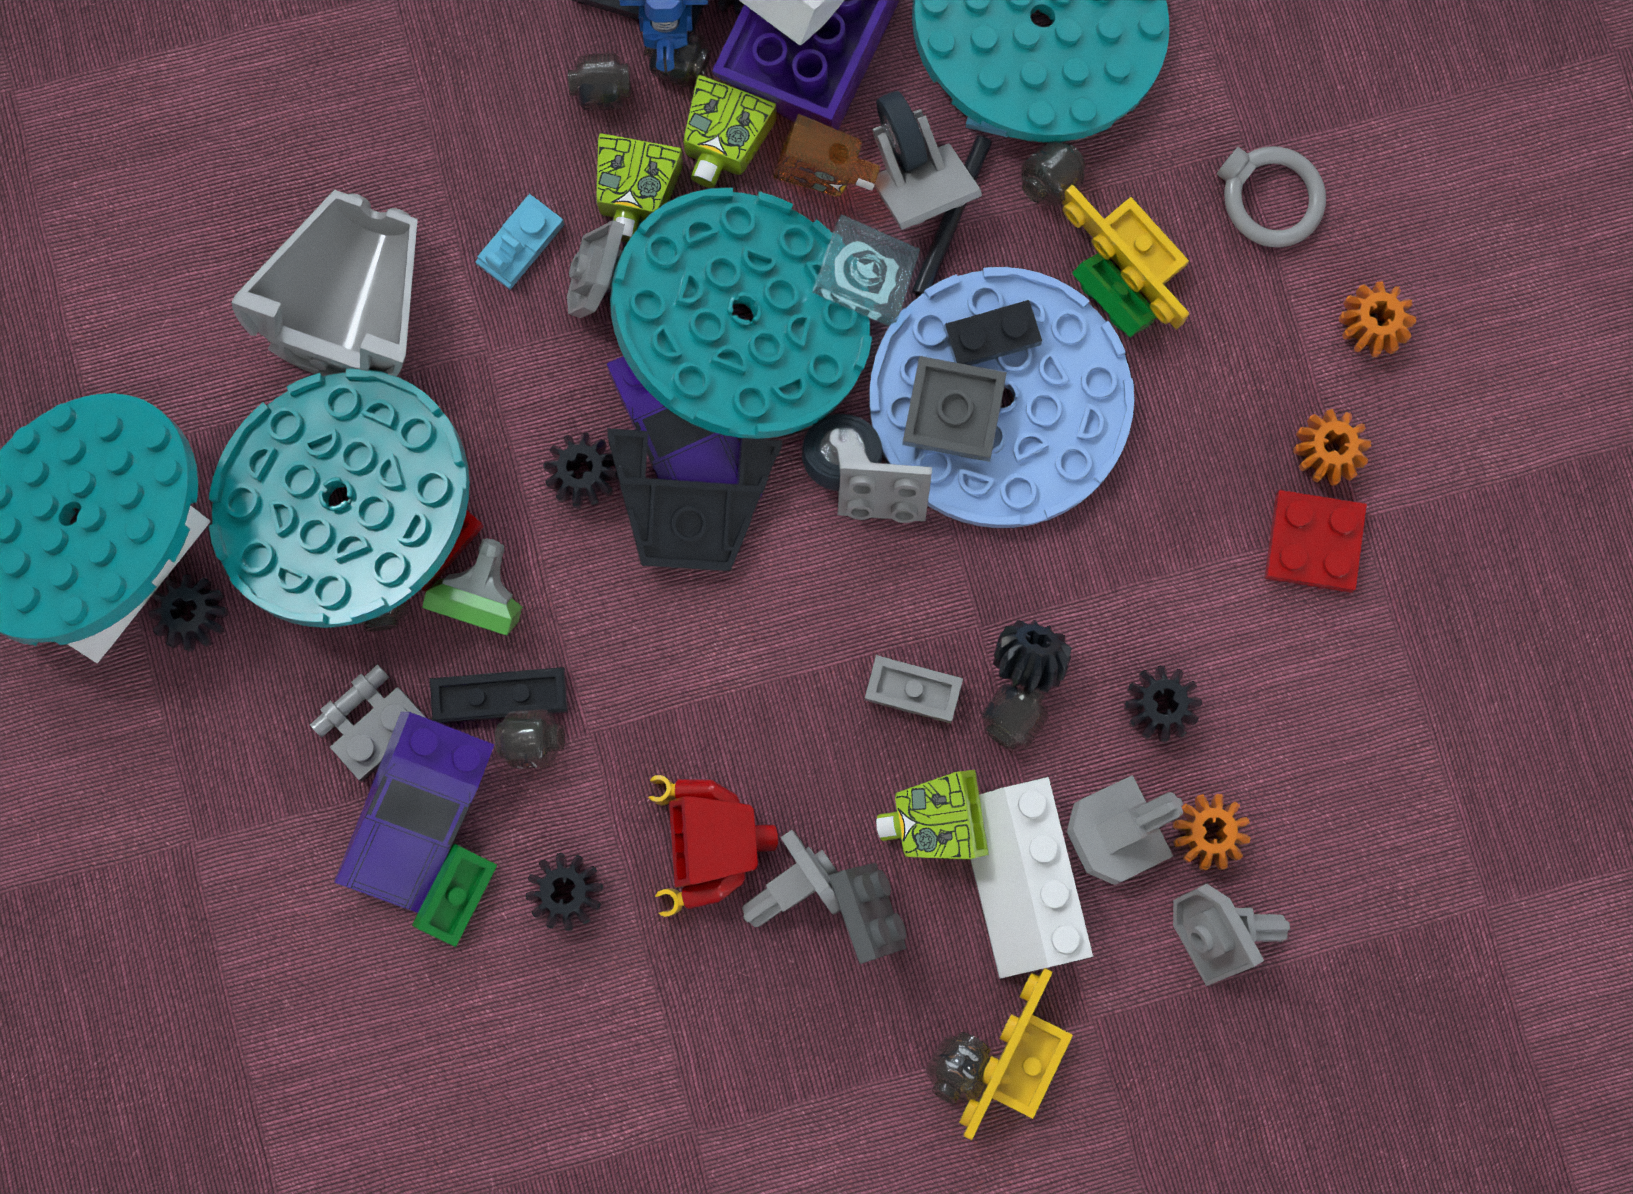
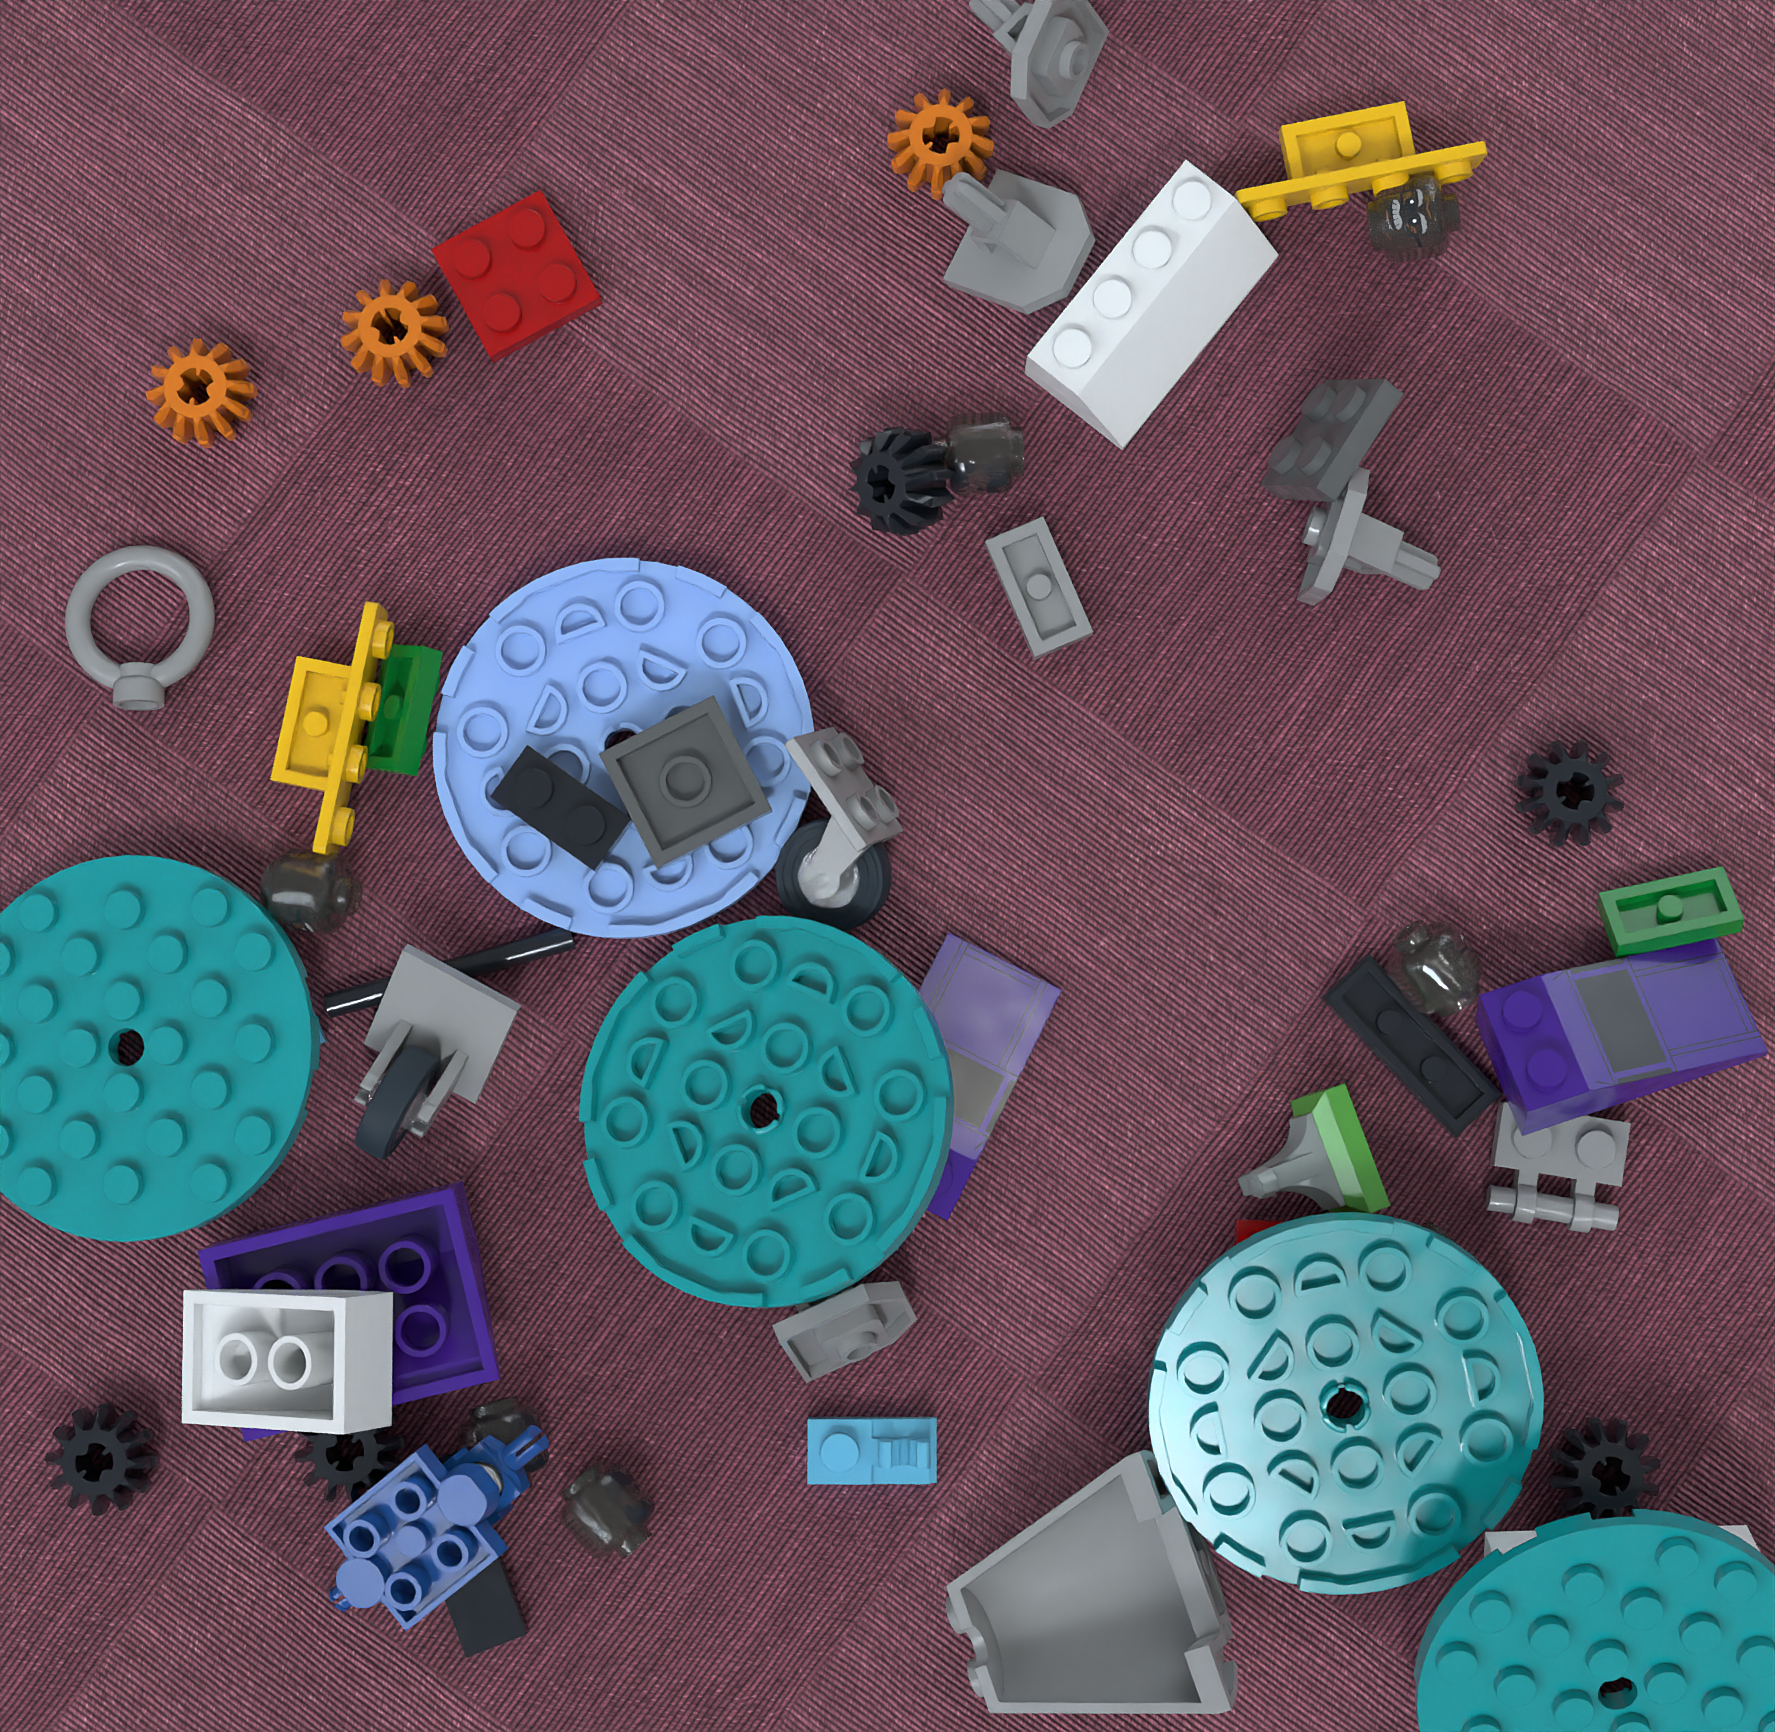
camera: 120 degrees left, 5 degrees up
black gear [543,433,618,509] -> none
lime torso [597,133,683,243] -> none
black wing [607,428,782,571] -> none
red torso [648,775,778,917] -> none
lime torso [683,75,777,188] -> none
clear orange torso [773,114,880,196] -> none
clear light blue tile [812,214,920,326] -> none
lime torso [876,770,989,859] -> none
black gear [1124,665,1202,743] -> none

